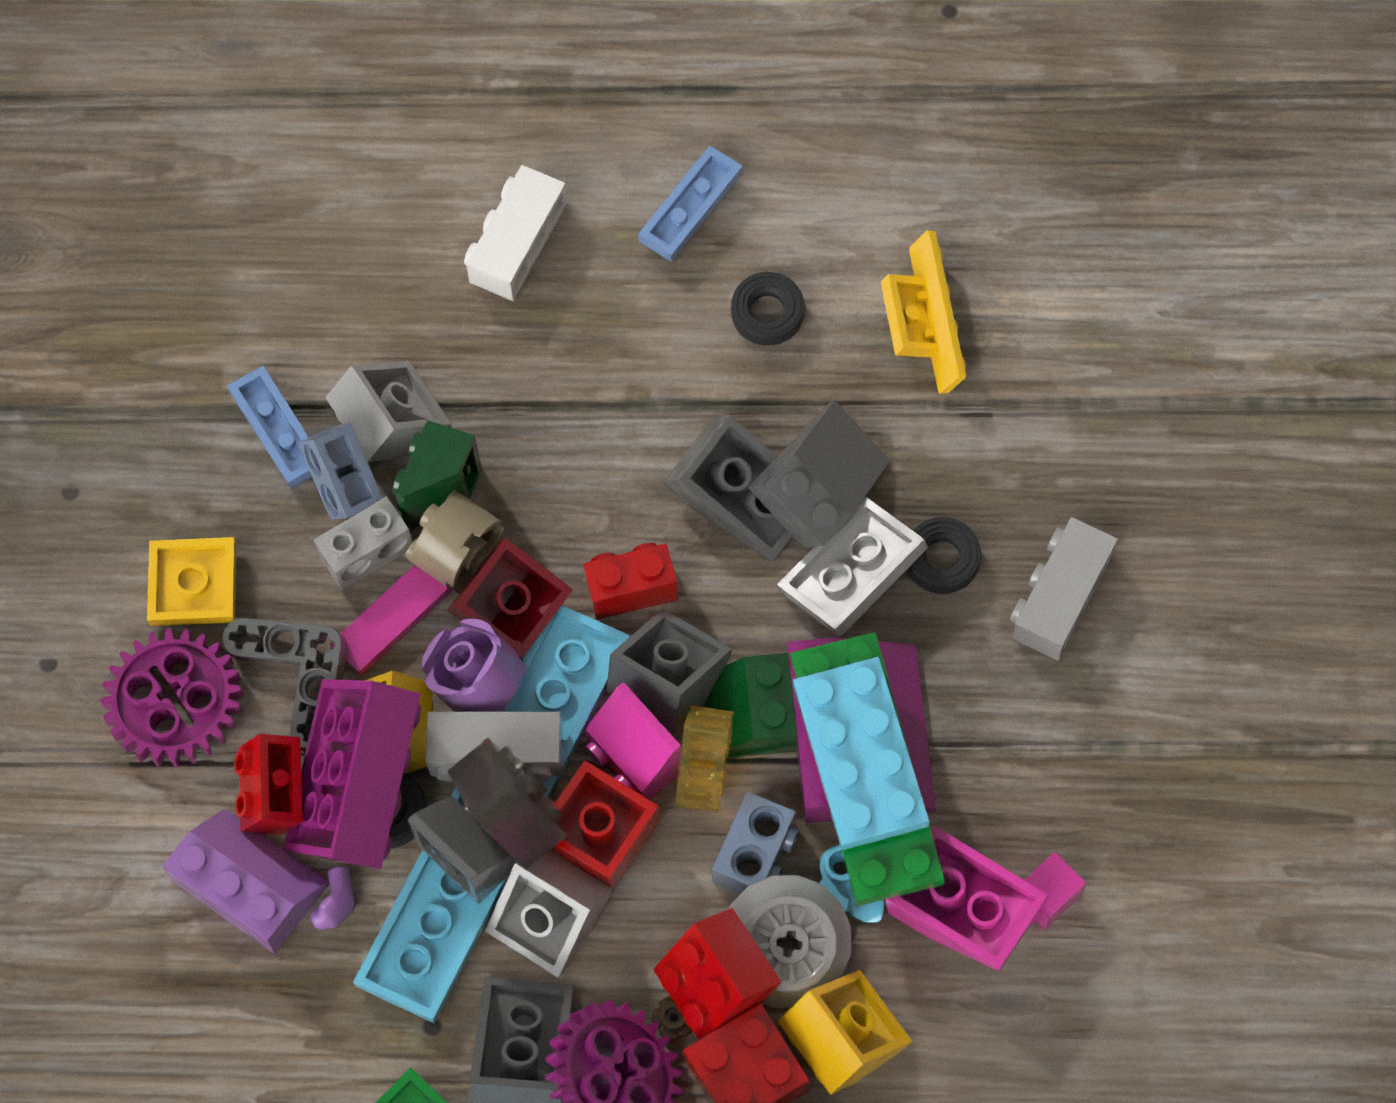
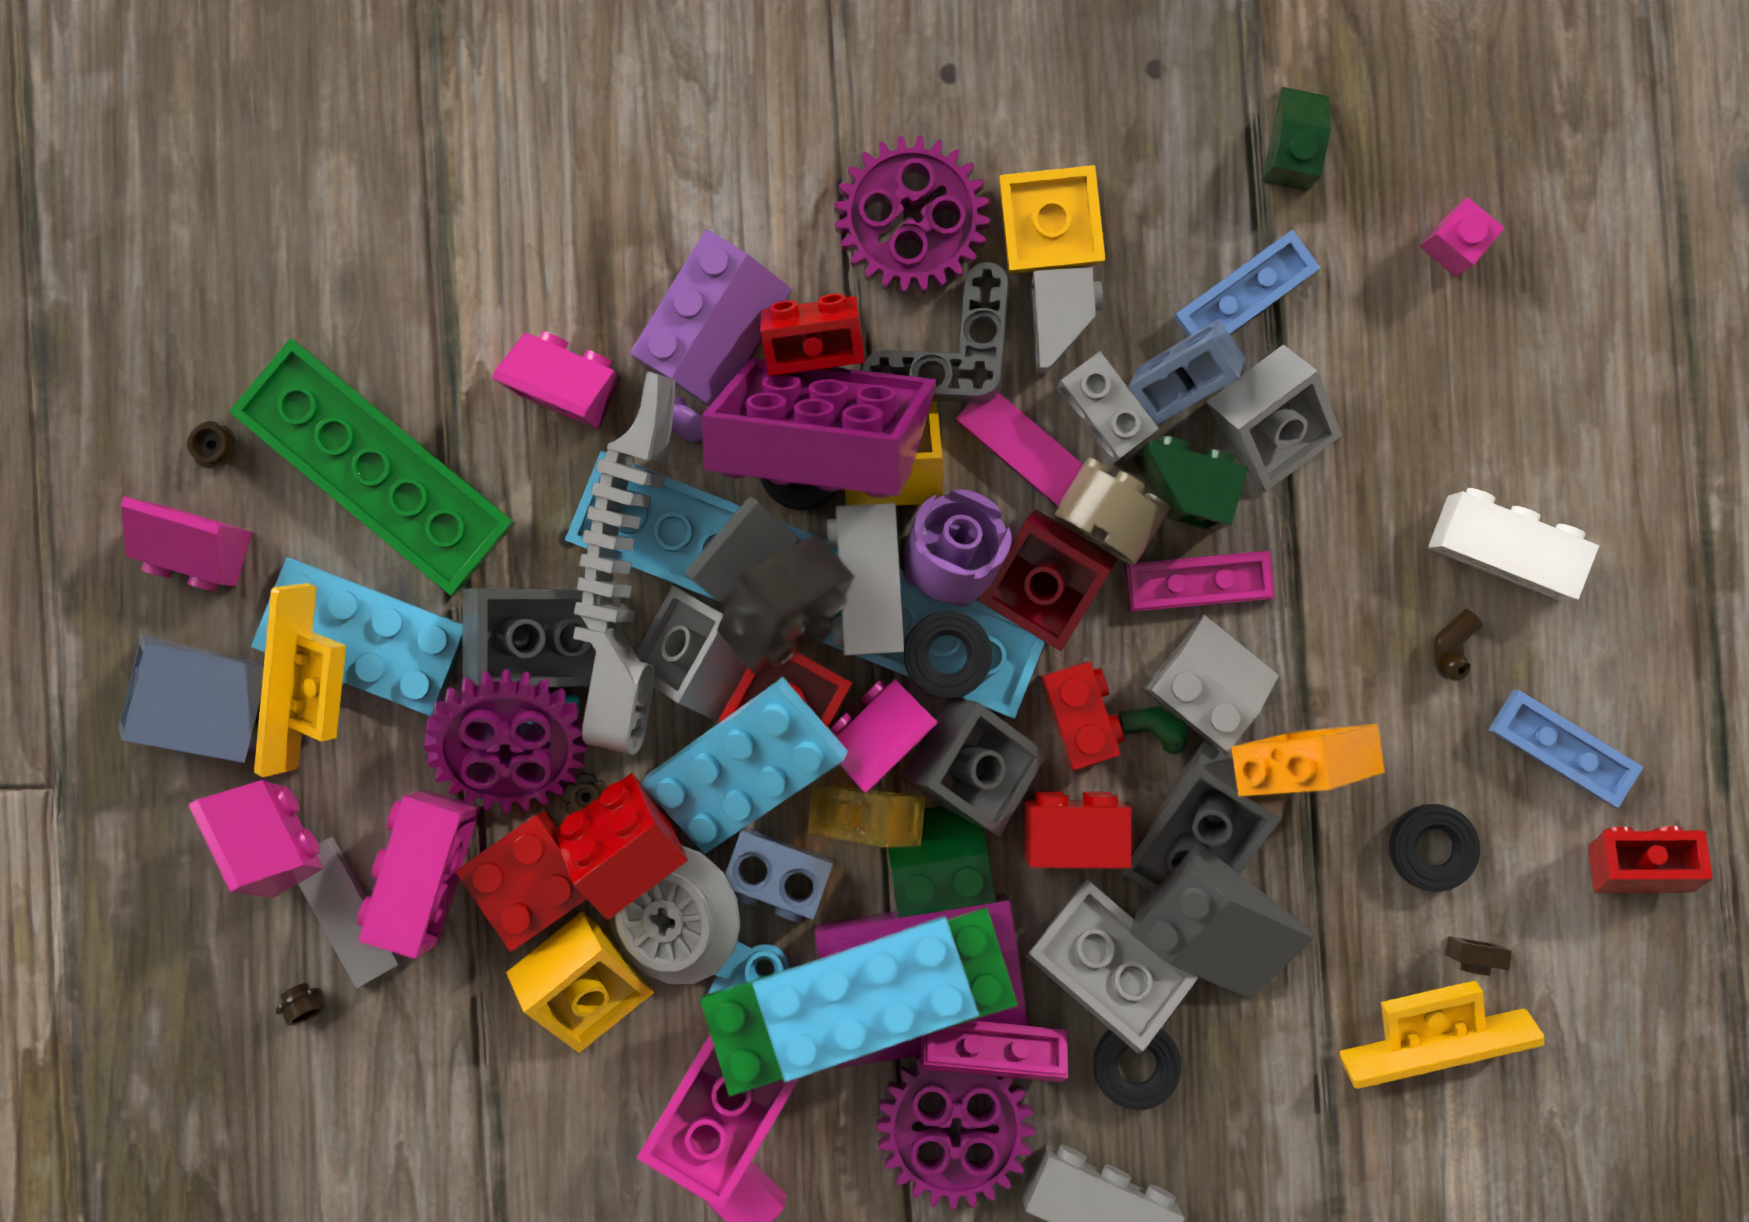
camera: 85 degrees right, 20 degrees up
none -> dark pink slope [492,331,621,430]
none -> light grey piece [573,372,675,755]
none -> medium azure plate [641,677,848,854]
none -> magenta gear [876,1054,1035,1210]
none -> black tyre [904,611,992,699]
none -> dark pink tile [920,1020,1068,1082]
none -> red brick [1022,791,1131,868]
none -> light grey slope [1030,267,1103,375]
none -> dark green arm [1119,706,1189,754]
none -> dark pink tile [1124,551,1275,612]
none -> light grey slope [1143,615,1279,752]
none -> light orange window [1231,723,1385,796]
none -> dark green slope [1261,87,1331,191]
none -> dark pink brick [1419,197,1505,277]
none -> dark brown arm [1434,608,1483,681]
none -> dark brown plate [1446,936,1512,976]
none -> red brick [1588,826,1713,893]

